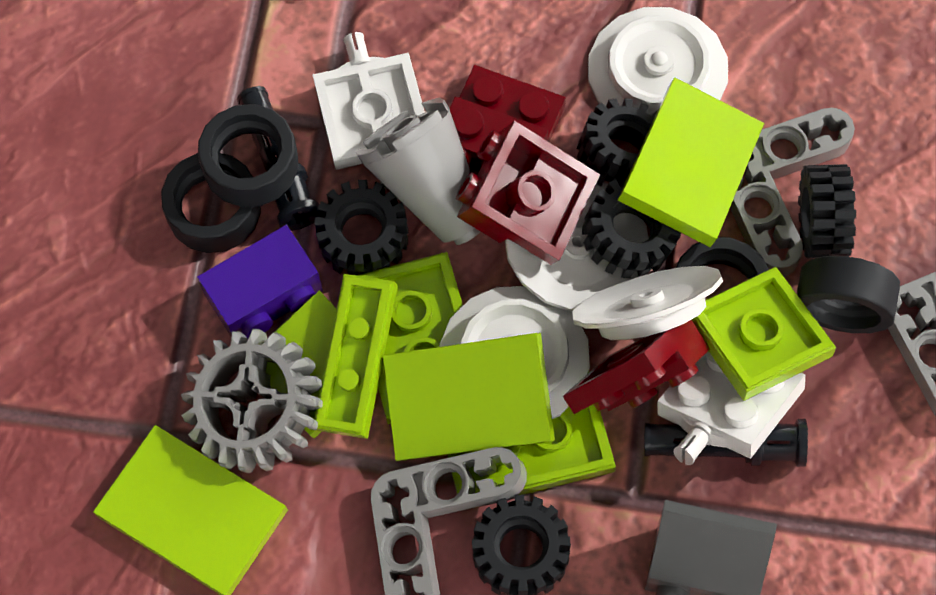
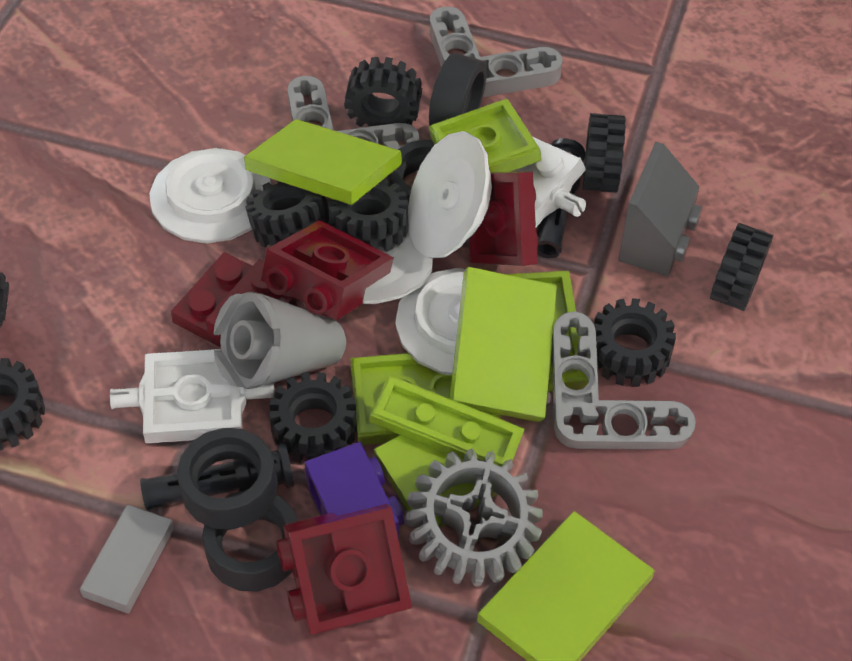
camera: 85 degrees left, 15 degrees down
none -> light grey tile [80,504,174,614]
none -> dark red plate [276,504,412,635]
none -> black tyre [583,113,626,193]

